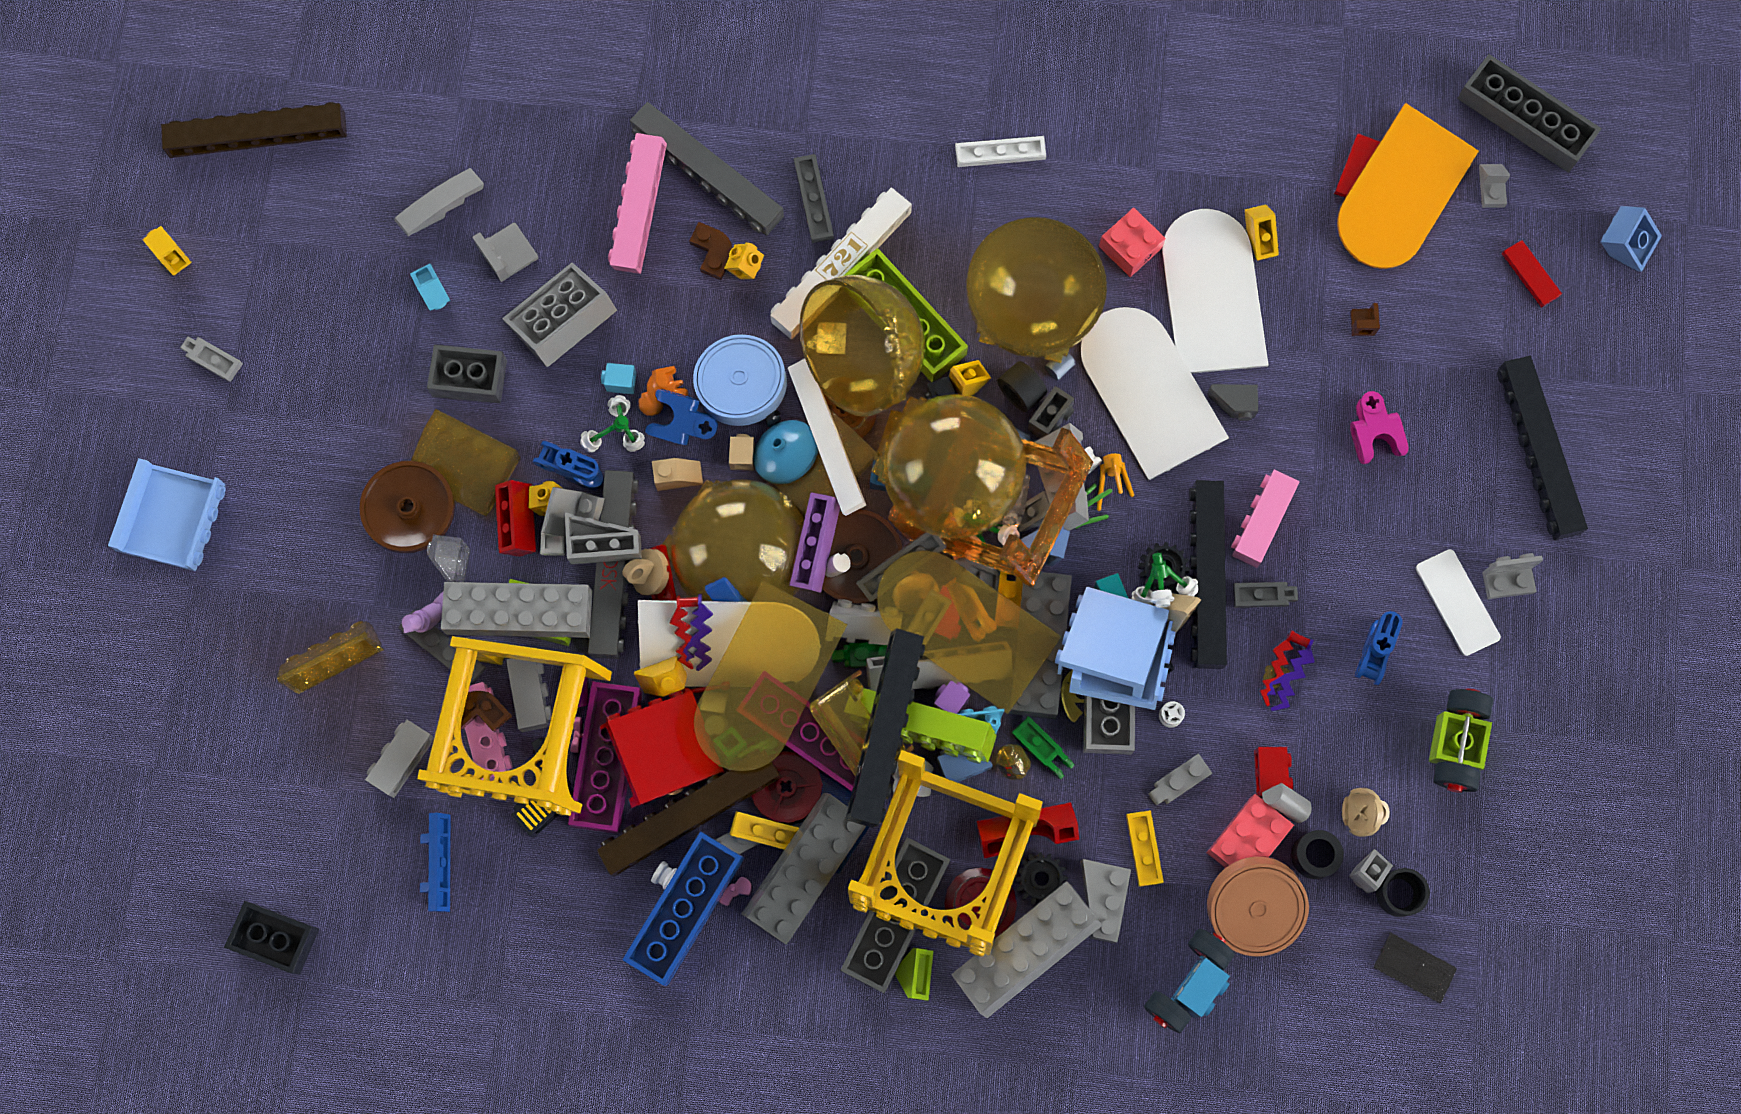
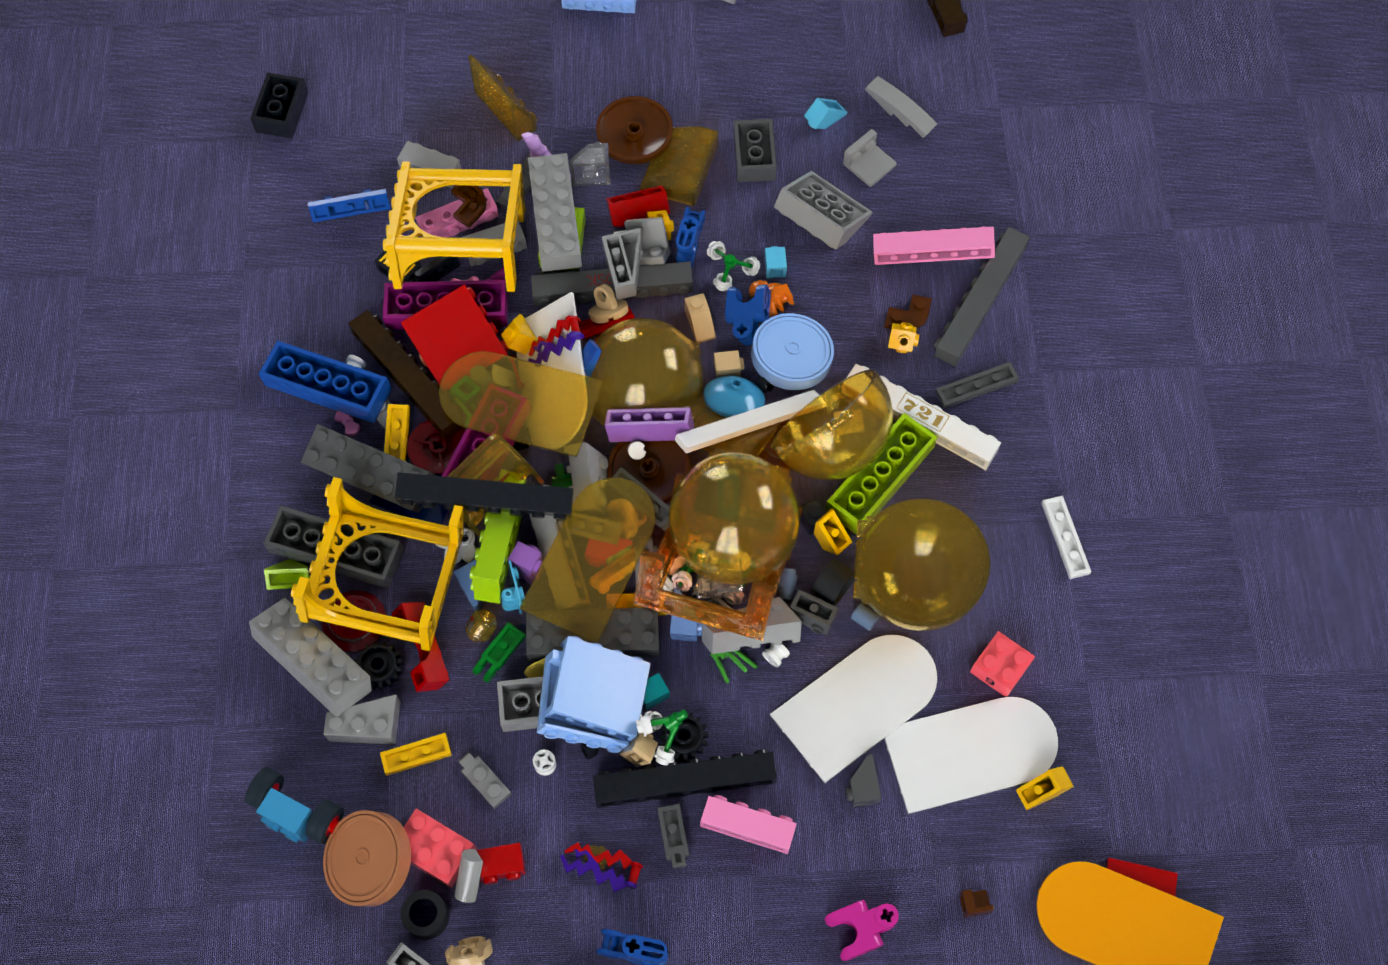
camera: 80 degrees right, 10 degrees down
light orange plant [1096,453,1134,511] -> none

